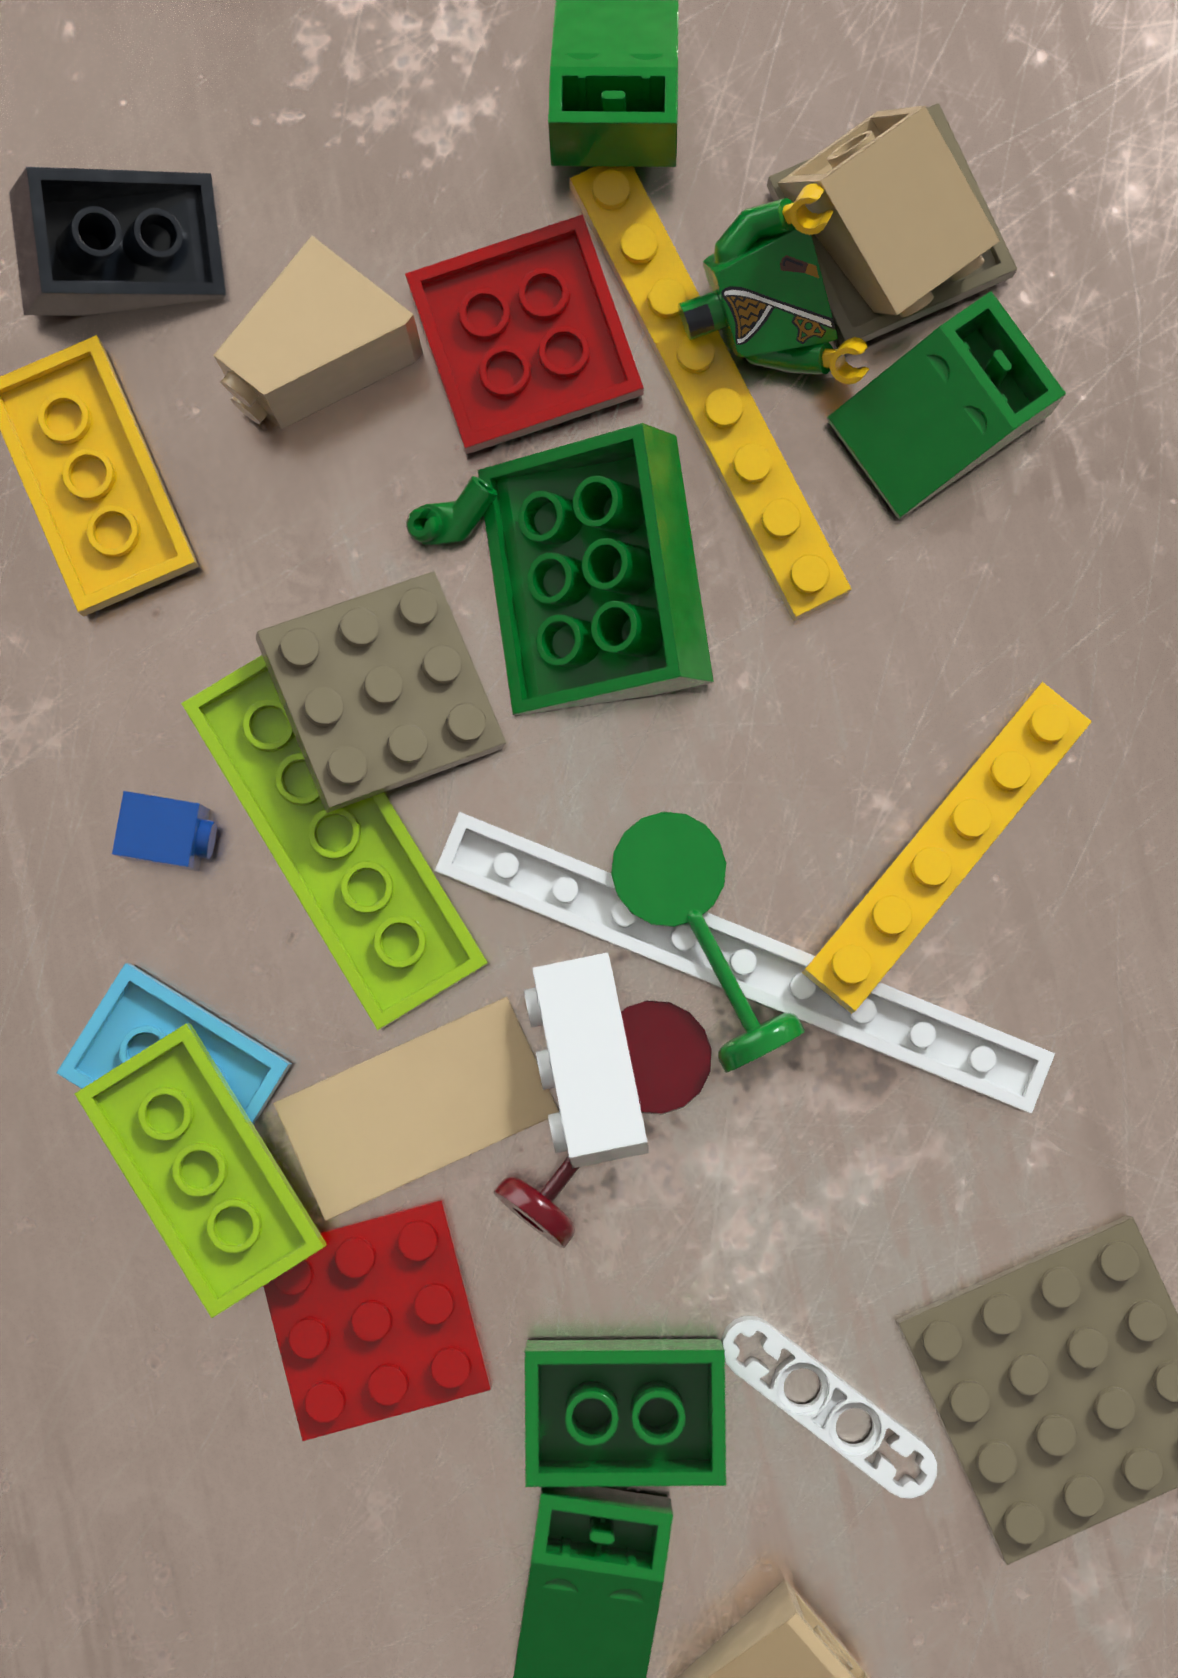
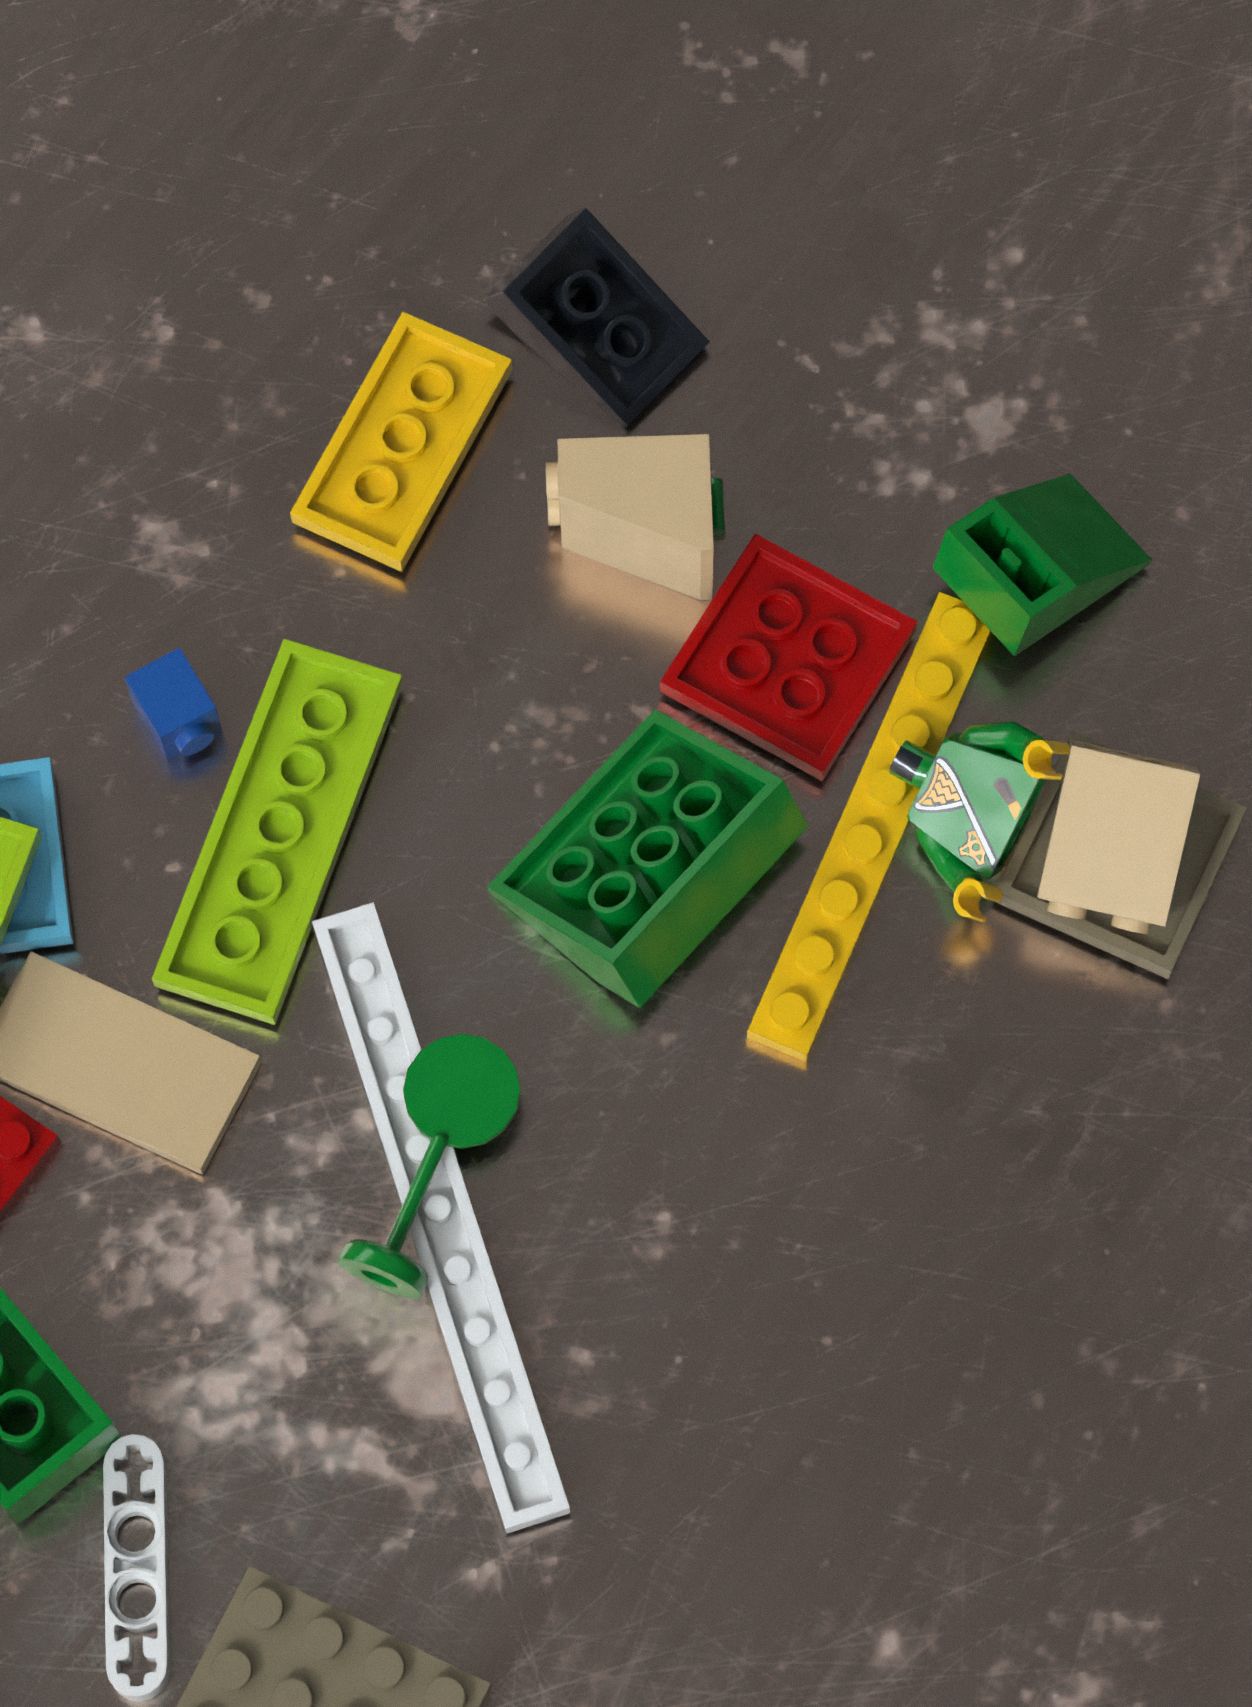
camera: 50 degrees right, 15 degrees down
dark tan plate [255,571,506,813] -> none
green arm [406,476,498,545] -> none
dark red piece [493,1001,712,1248] -> none
white brick [524,952,649,1168] -> none
yellow plate [802,682,1092,1014] -> none
green slope [827,291,1066,519] -> none

